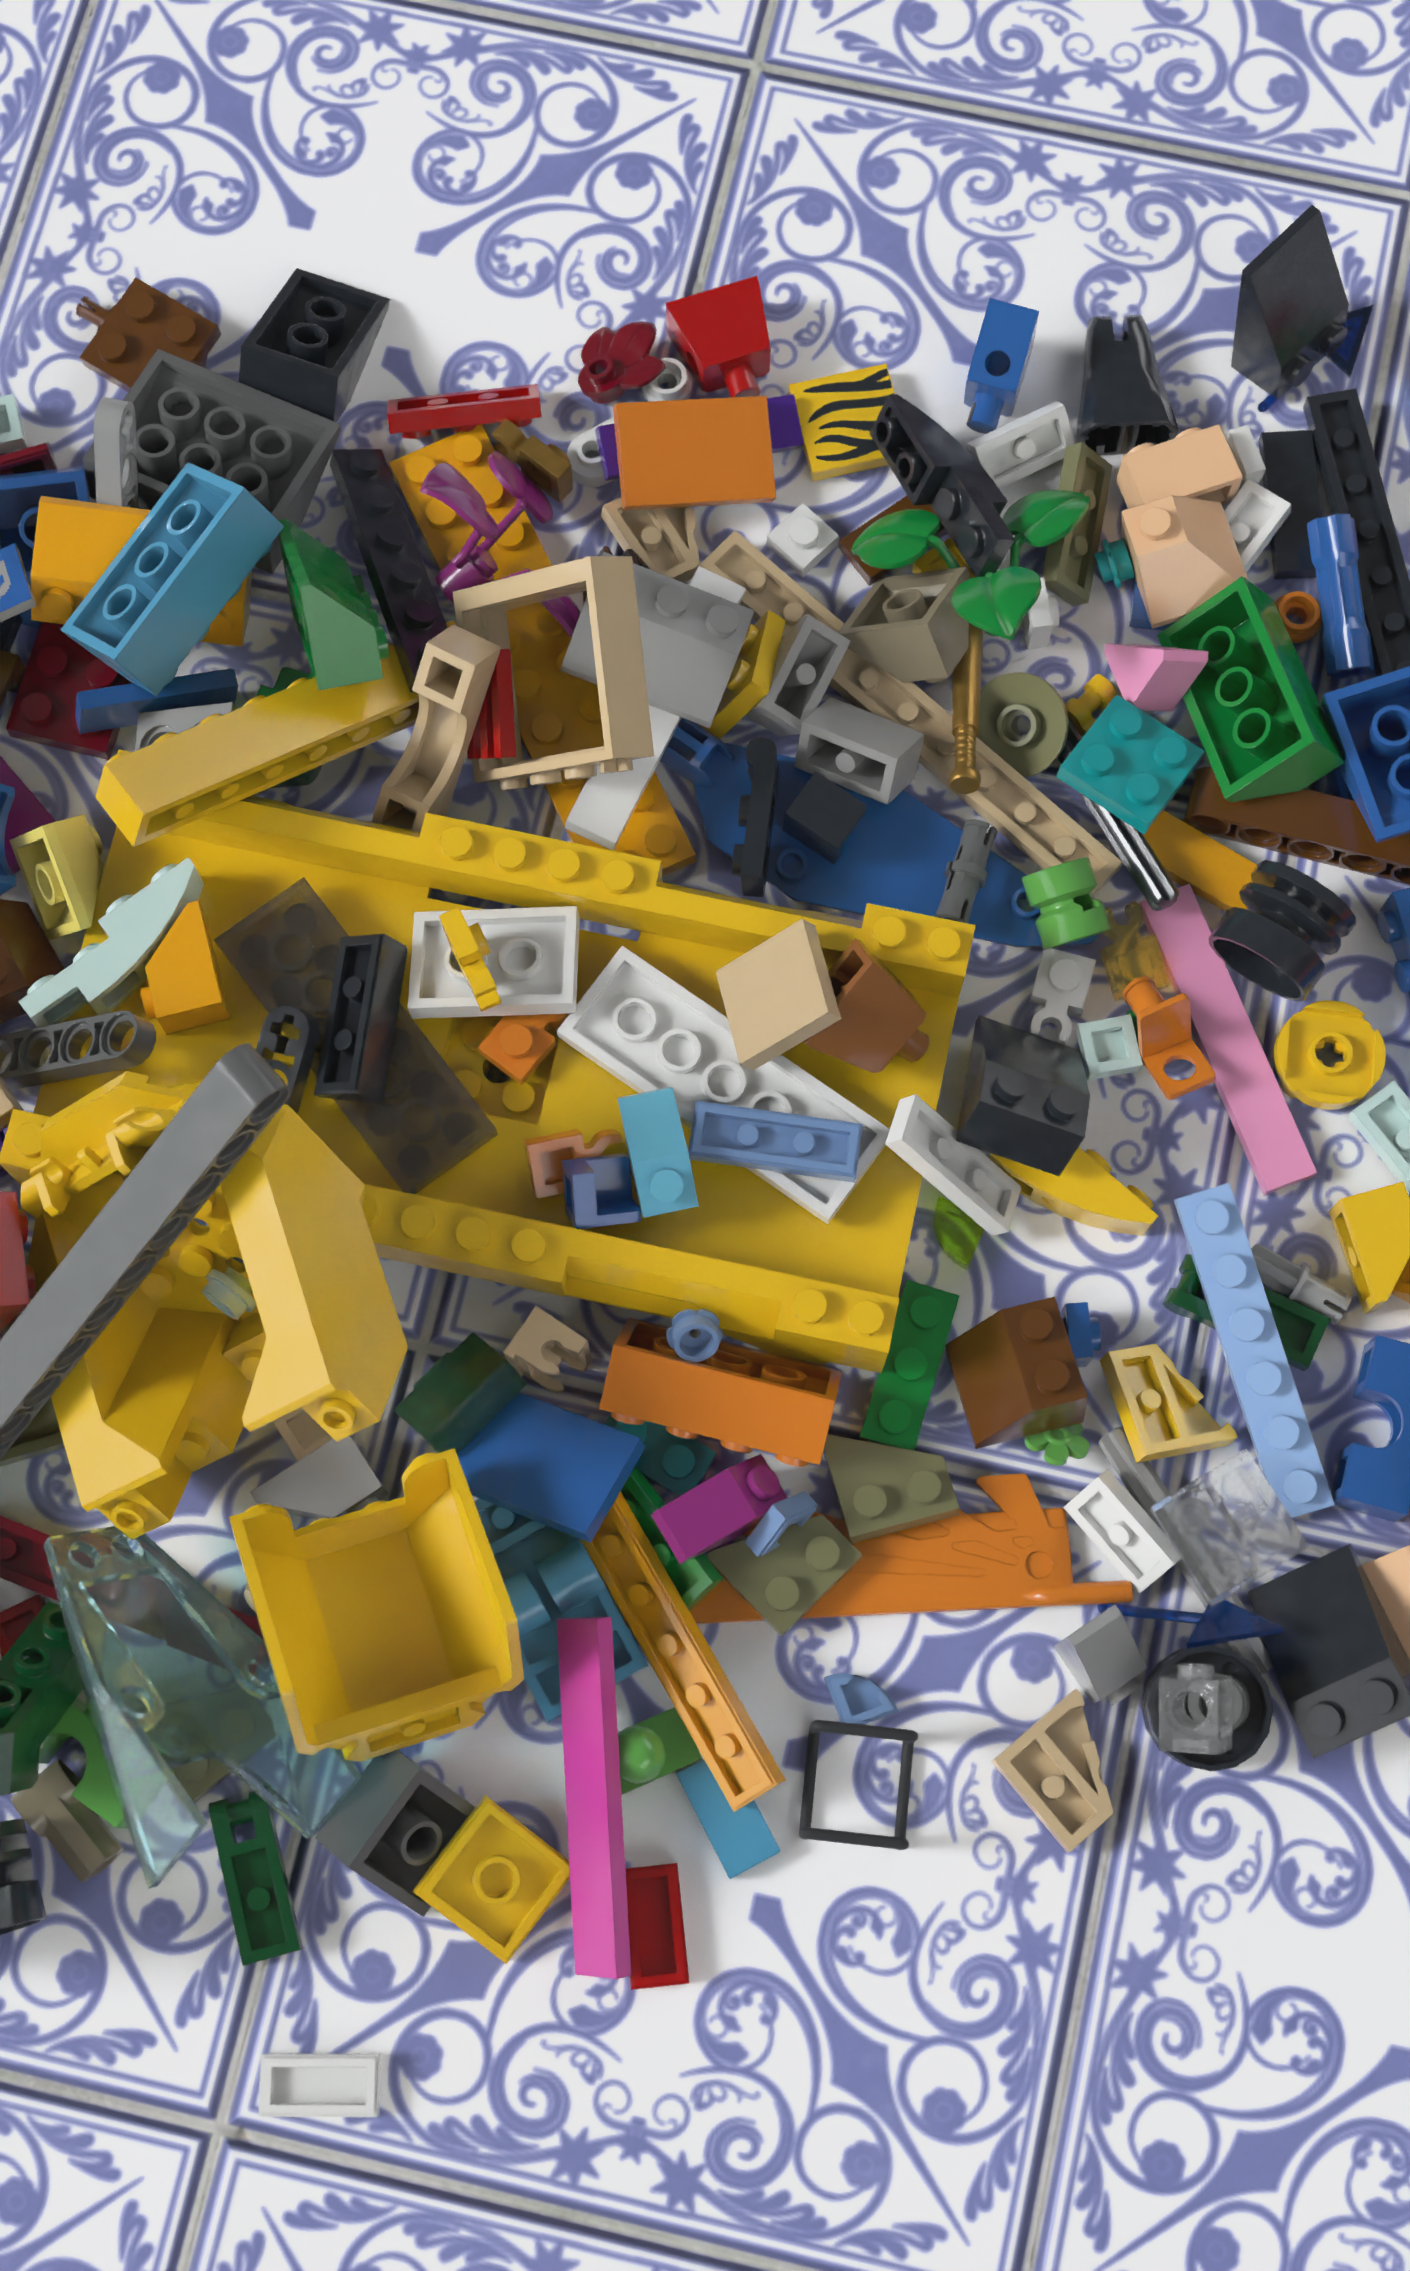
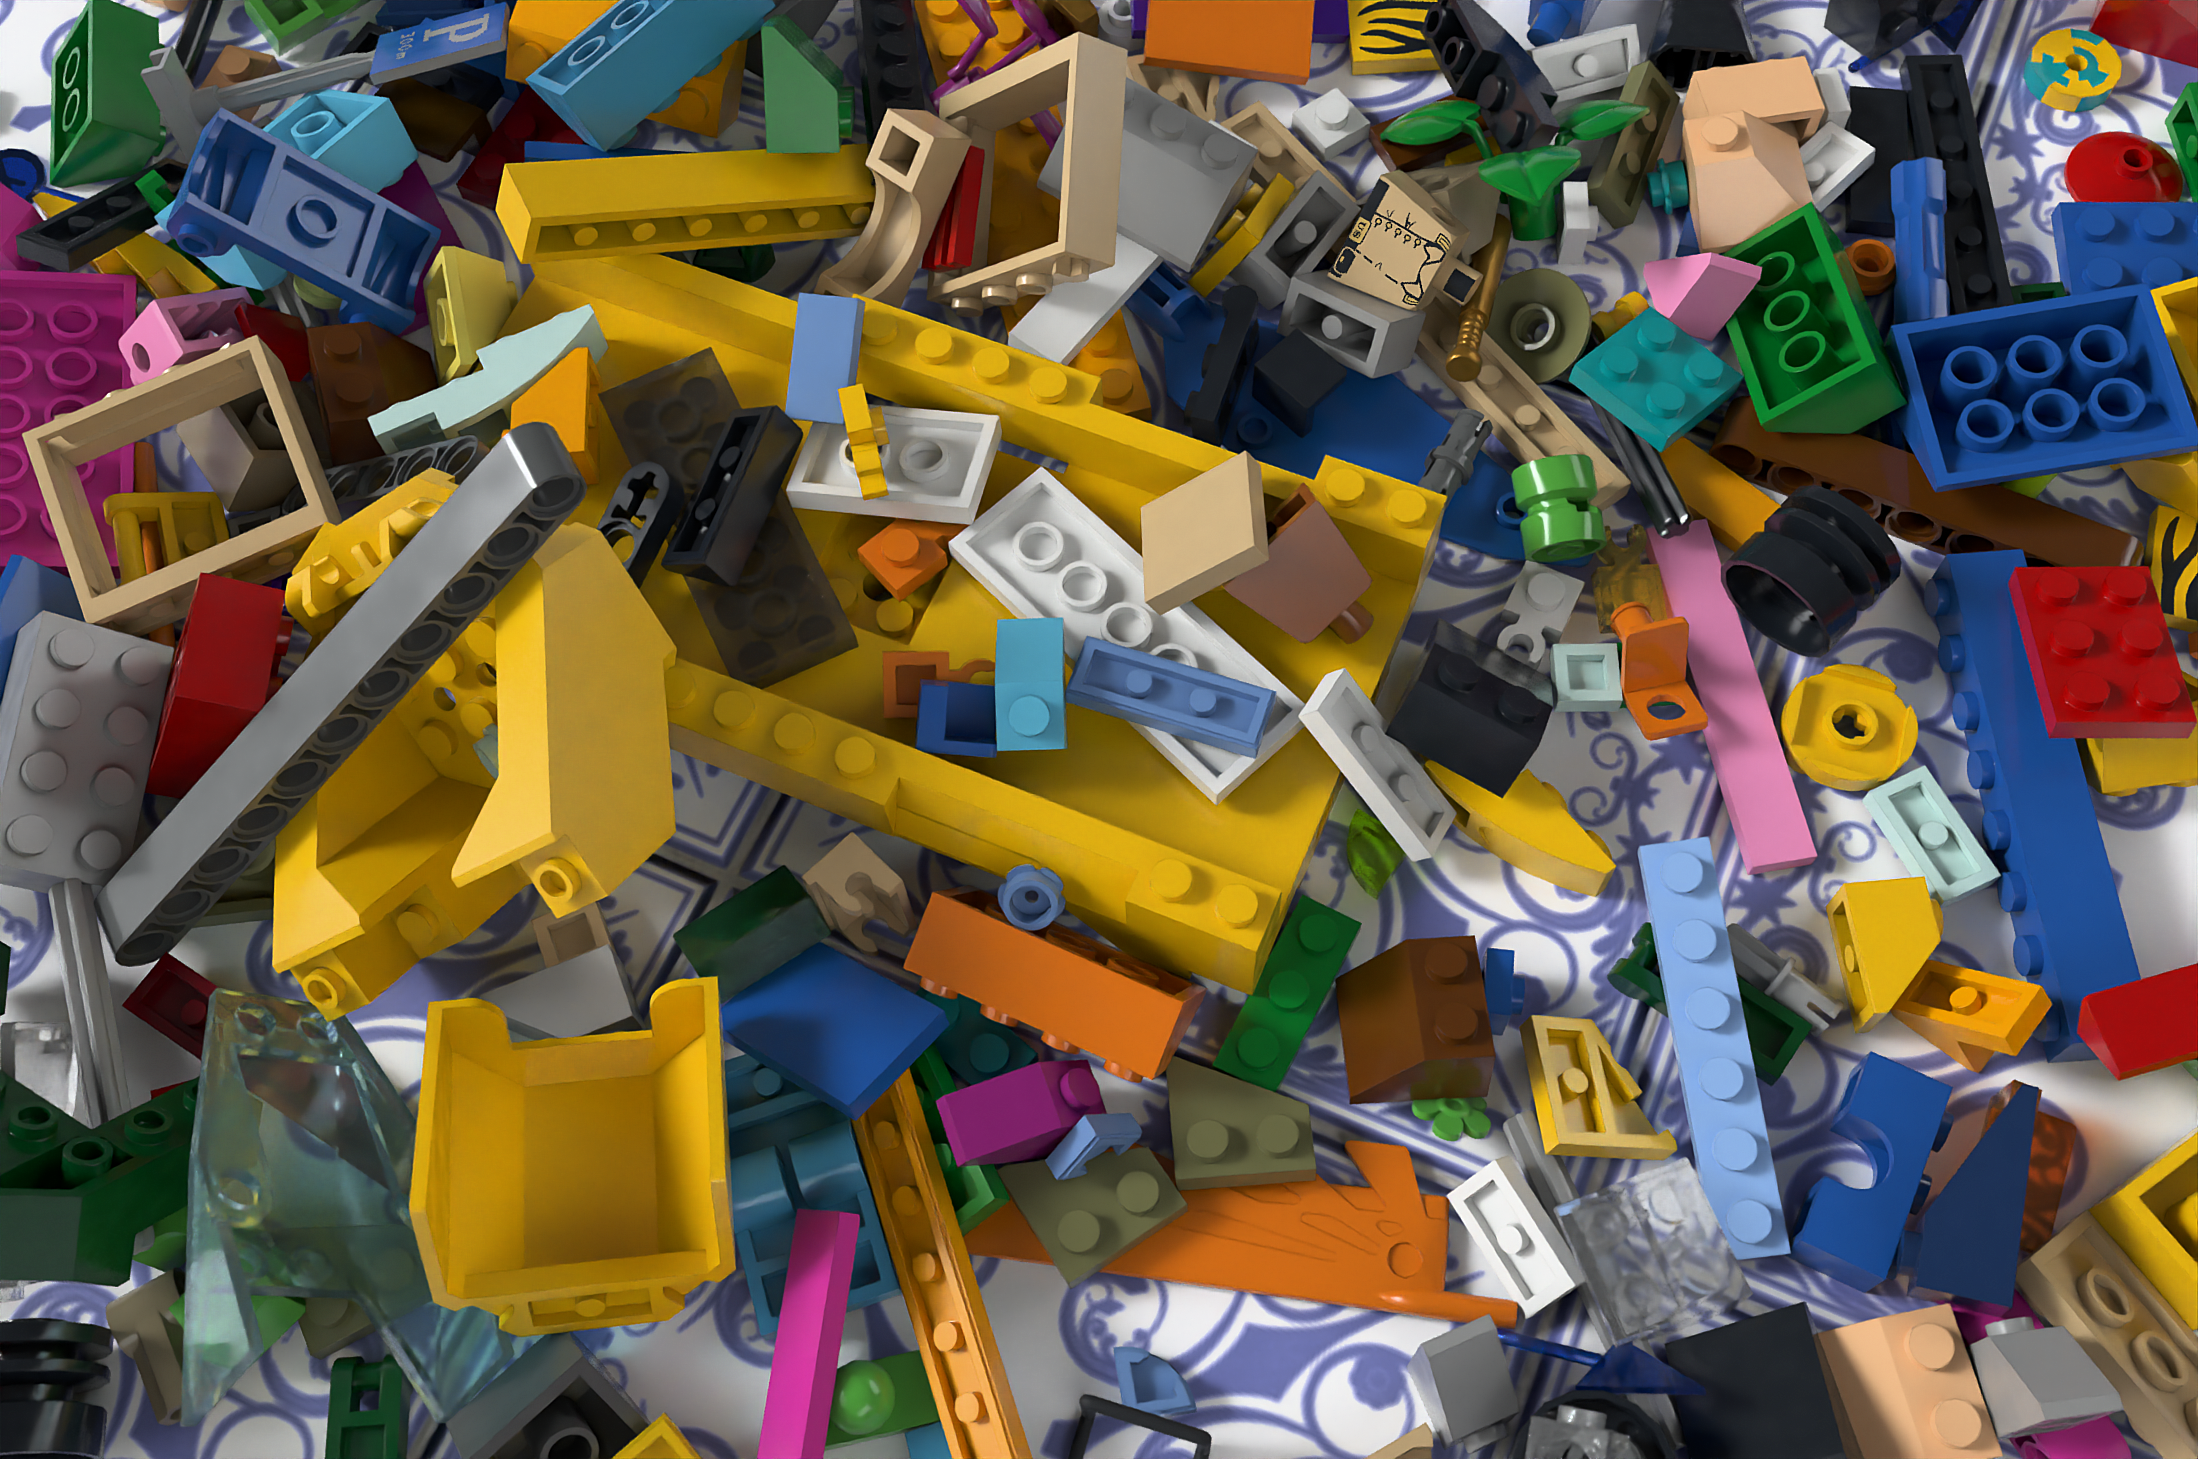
camera: 15 degrees right, 10 degrees down
none -> medium blue tile [785,292,865,426]
none -> tan torso [1327,170,1483,311]

